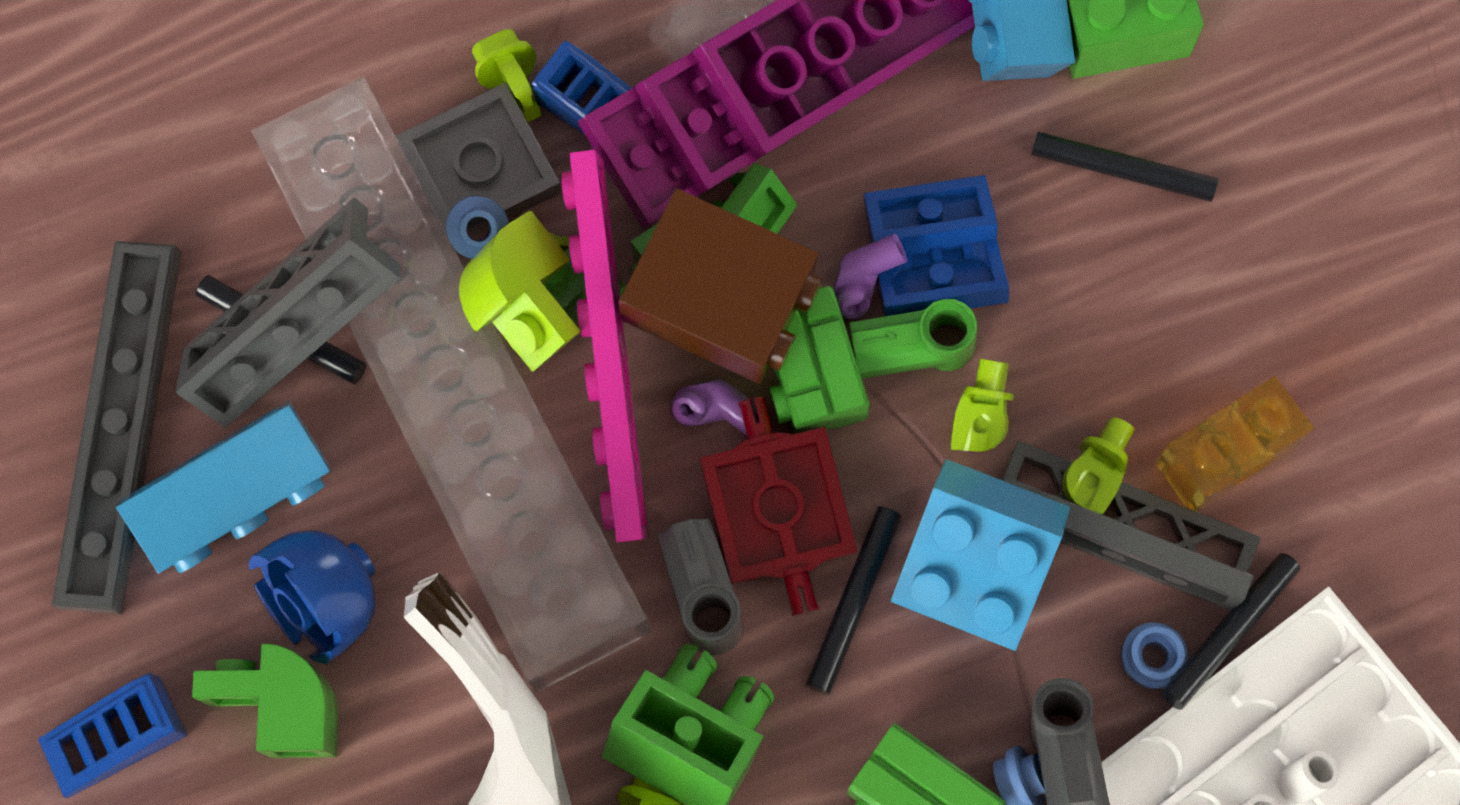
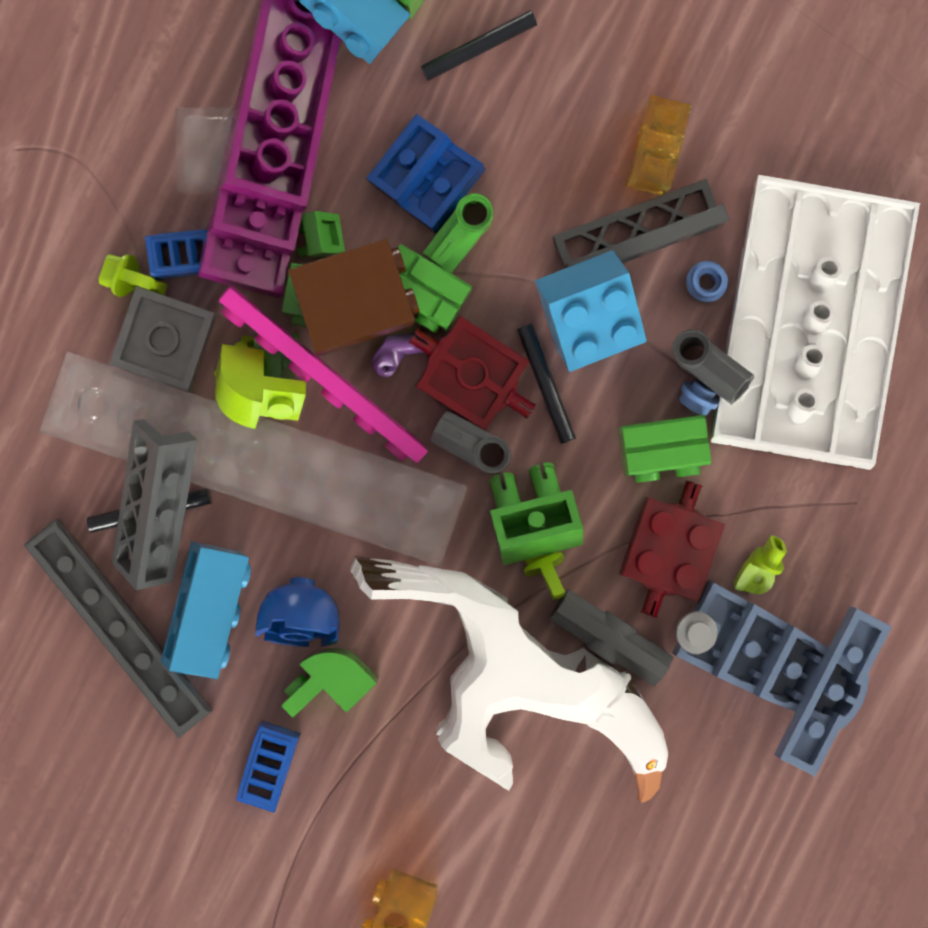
camera: 45 degrees left, 15 degrees up
medium blue plate [445,196,509,259] -> none
medium lavender arm [833,233,907,320] -> none
lime piece [951,359,1014,452] -> none
lime piece [1062,417,1135,515] -> none
black bar [1161,553,1300,710] -> none

